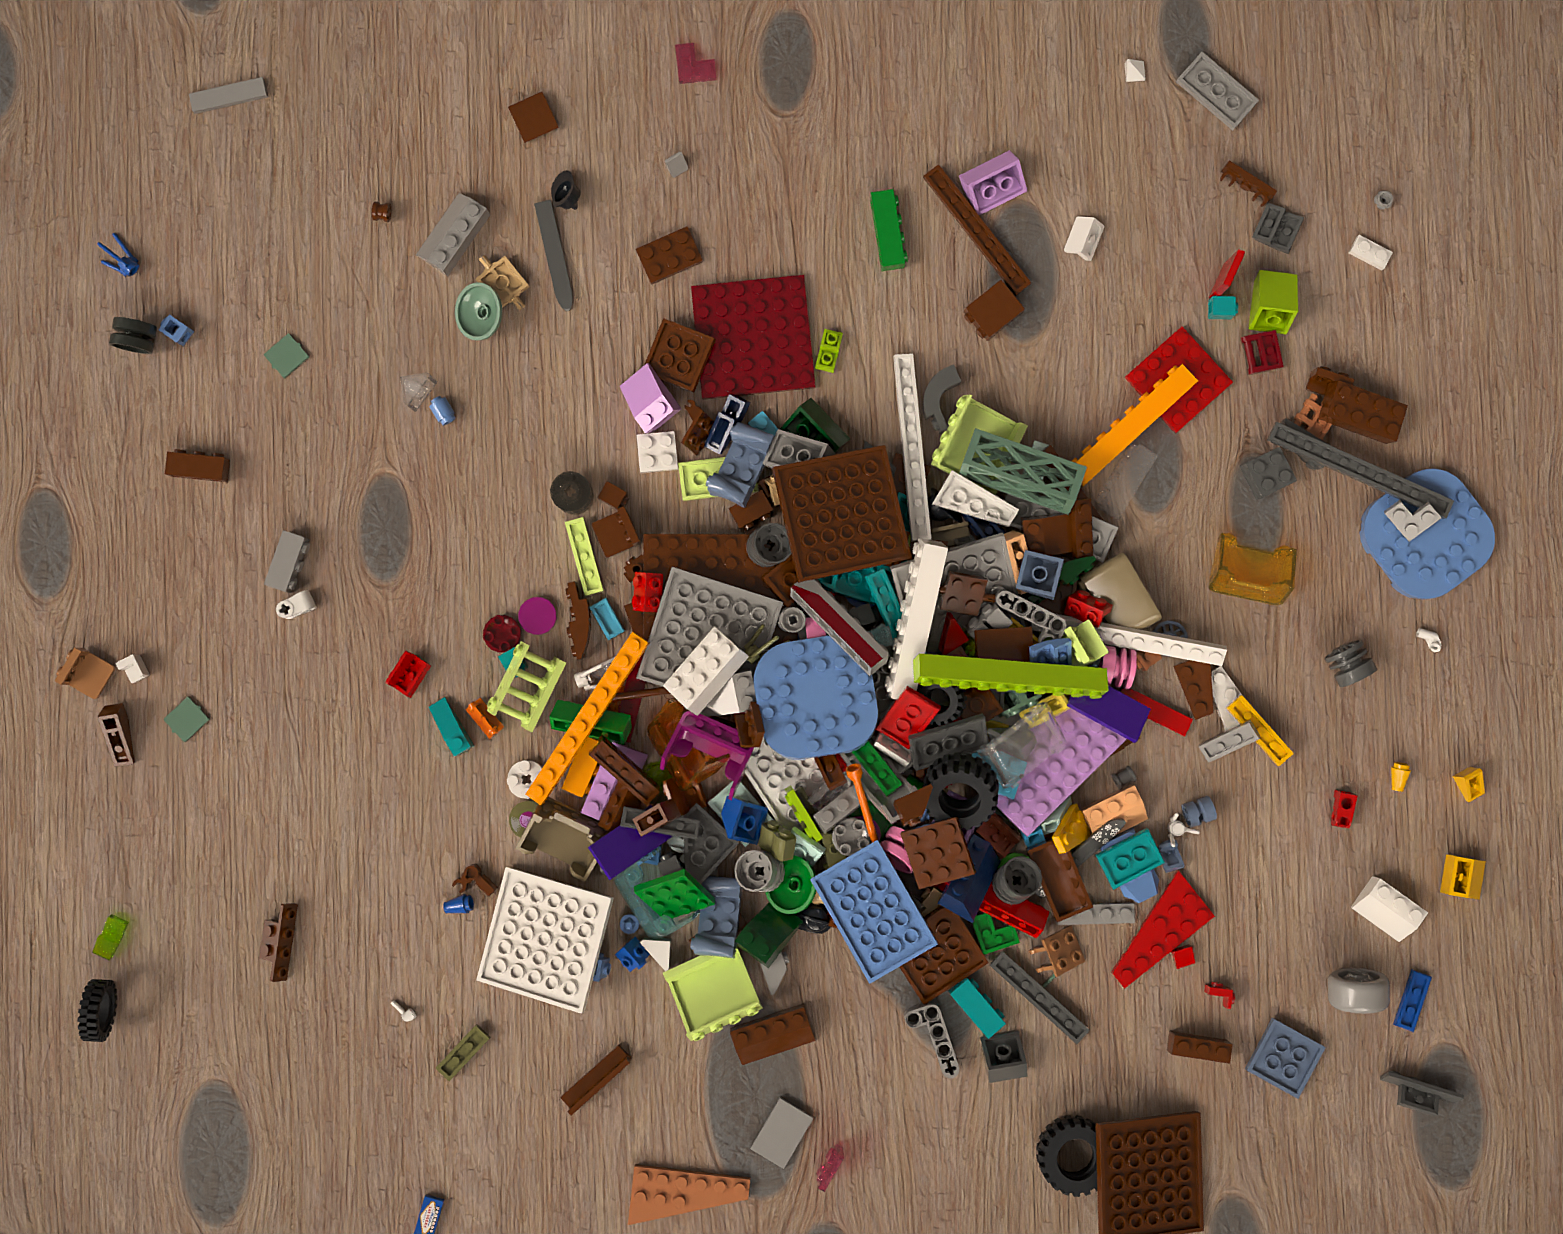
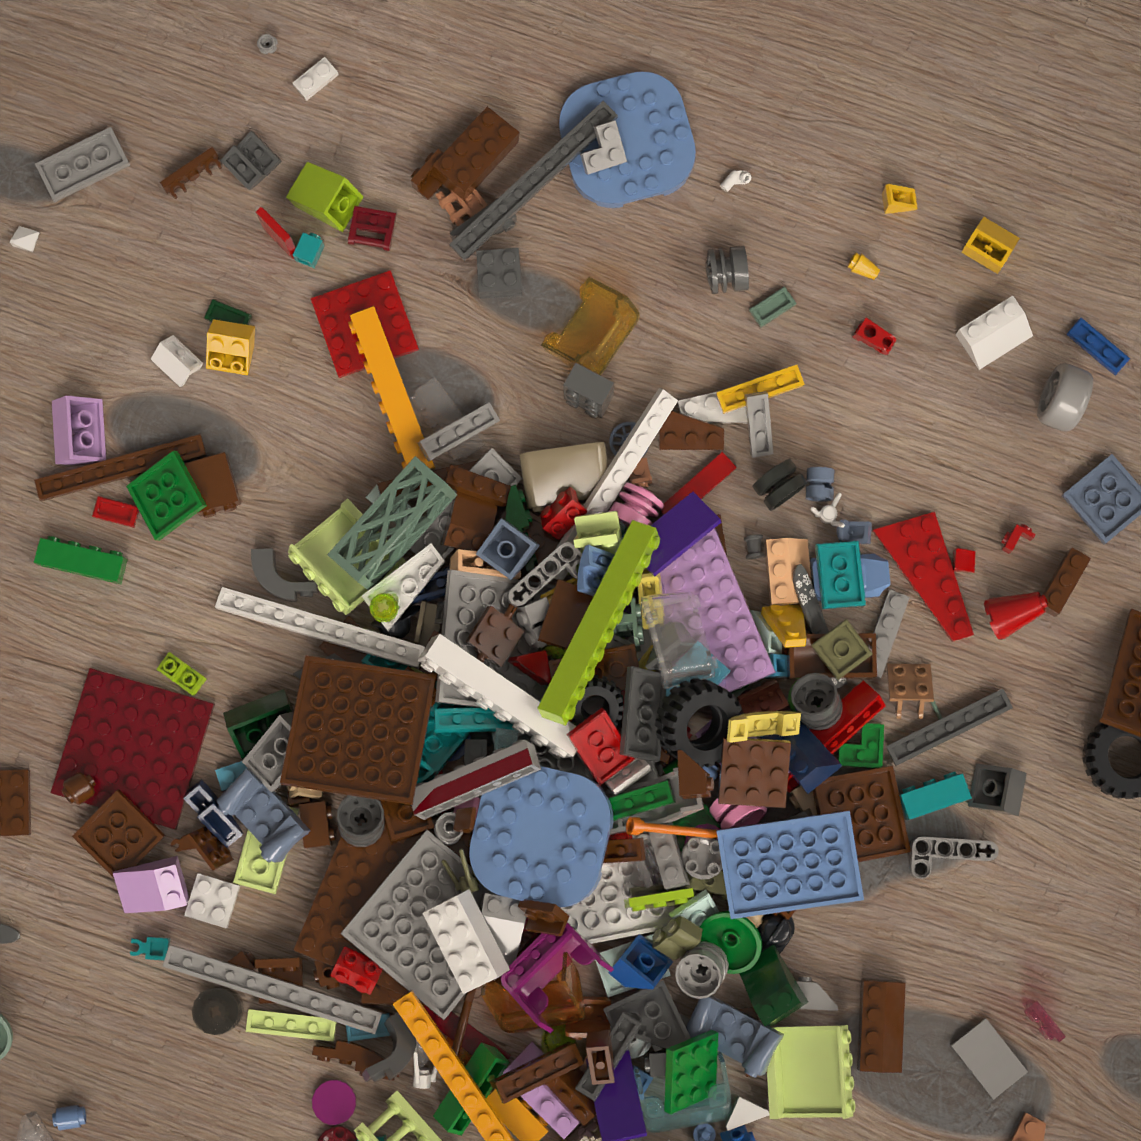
camera: 65 degrees left, 5 degrees down
none -> reddish brown head [61,772,96,805]
none -> red tile [92,496,139,528]
none -> green plate [126,451,207,541]
none -> teal plate [130,937,170,961]
none -> light grey plate [163,944,382,1034]
none -> dark green tile [204,299,252,325]
none -> yellow slope [206,319,255,375]
none -> dark grey arch [362,1013,417,1082]
none -> clear neon green piece [369,593,399,622]
none -> light grey plate [417,402,500,462]
none -> reddish brown slope [453,807,477,833]
none -> dark grey brick [563,363,614,418]
none -> light yellow slope [727,711,801,742]
none -> sand green tile [749,286,796,328]
none -> pearl dark grey wheel [752,458,808,511]
none -> olive tile [811,619,873,680]
none -> red cone [984,592,1049,640]

